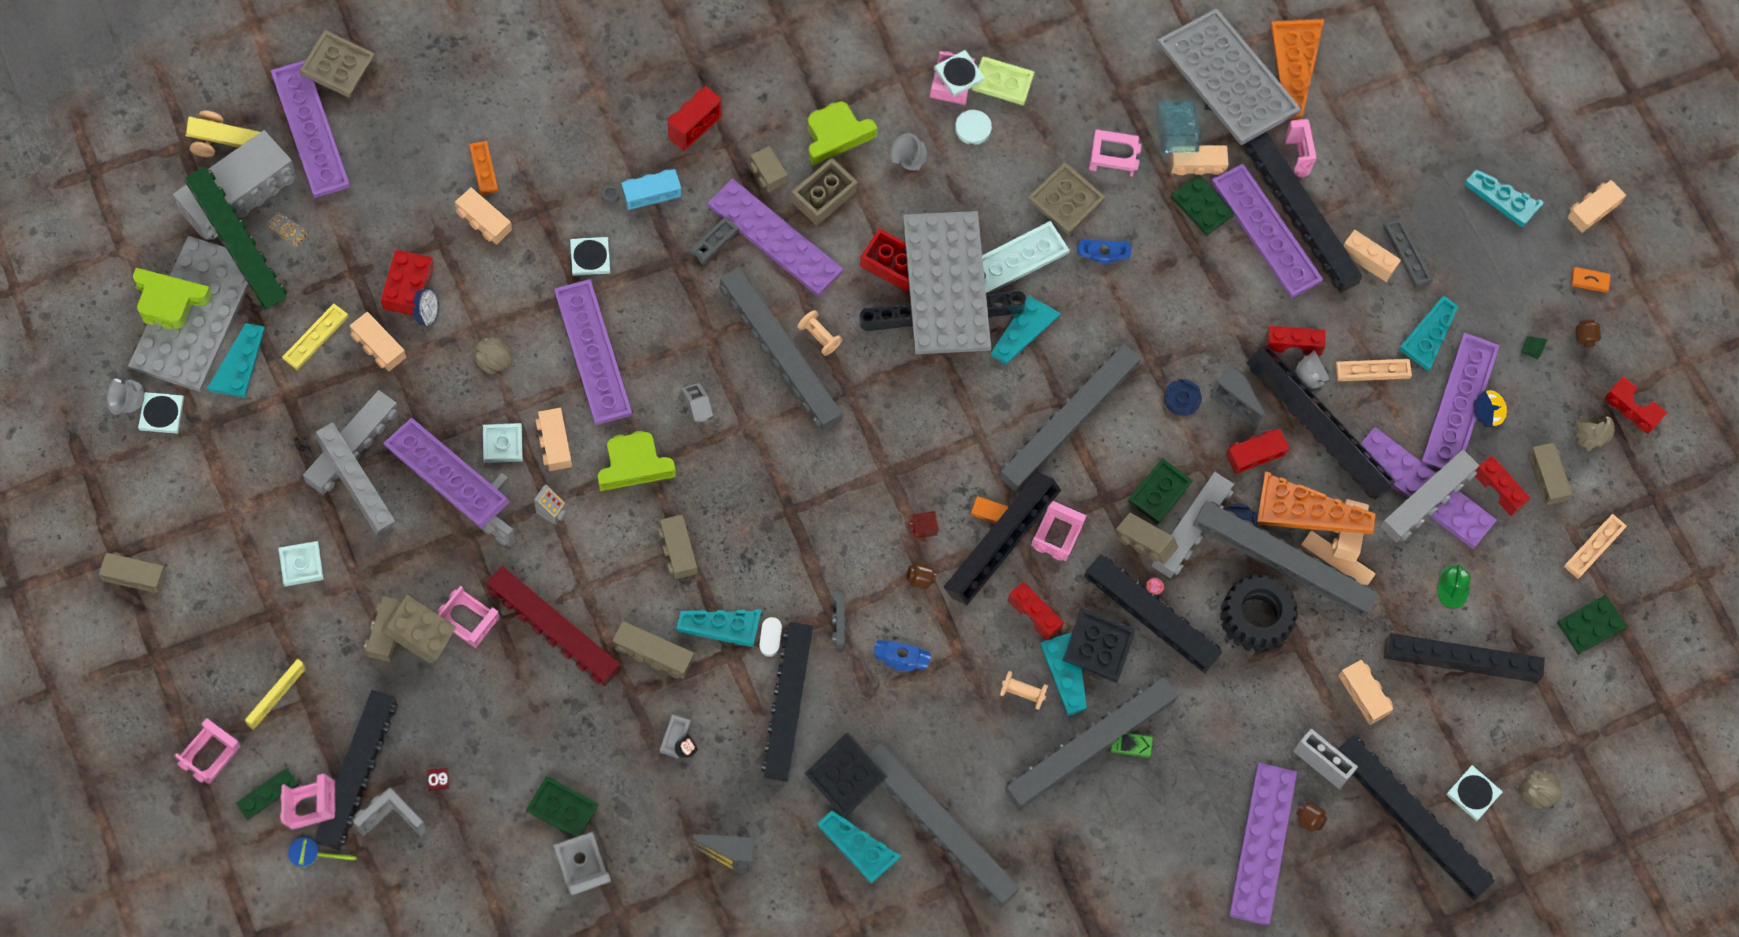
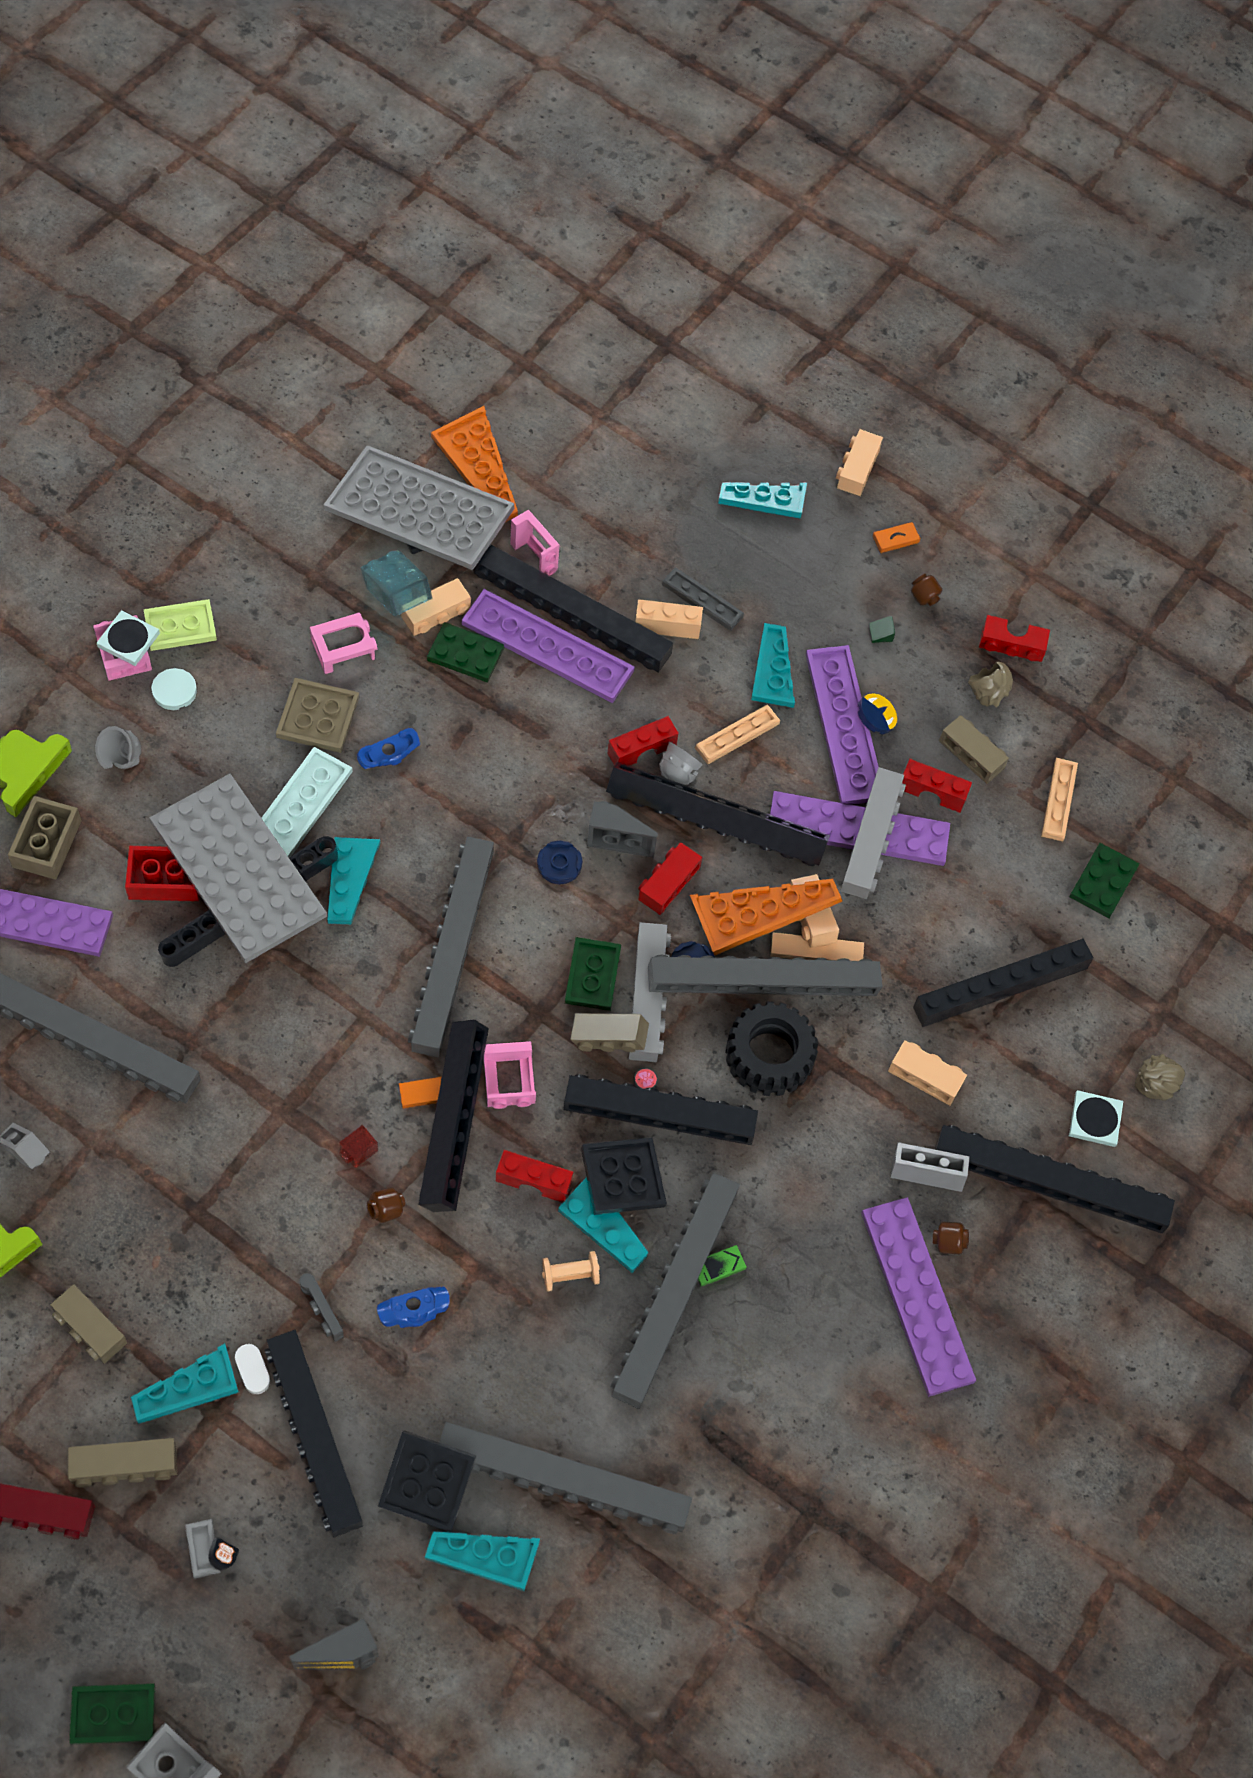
camera: 30 degrees left, 5 degrees down
light nougat hose [797,310,843,356] -> none
green piece [1438,565,1470,609] -> none

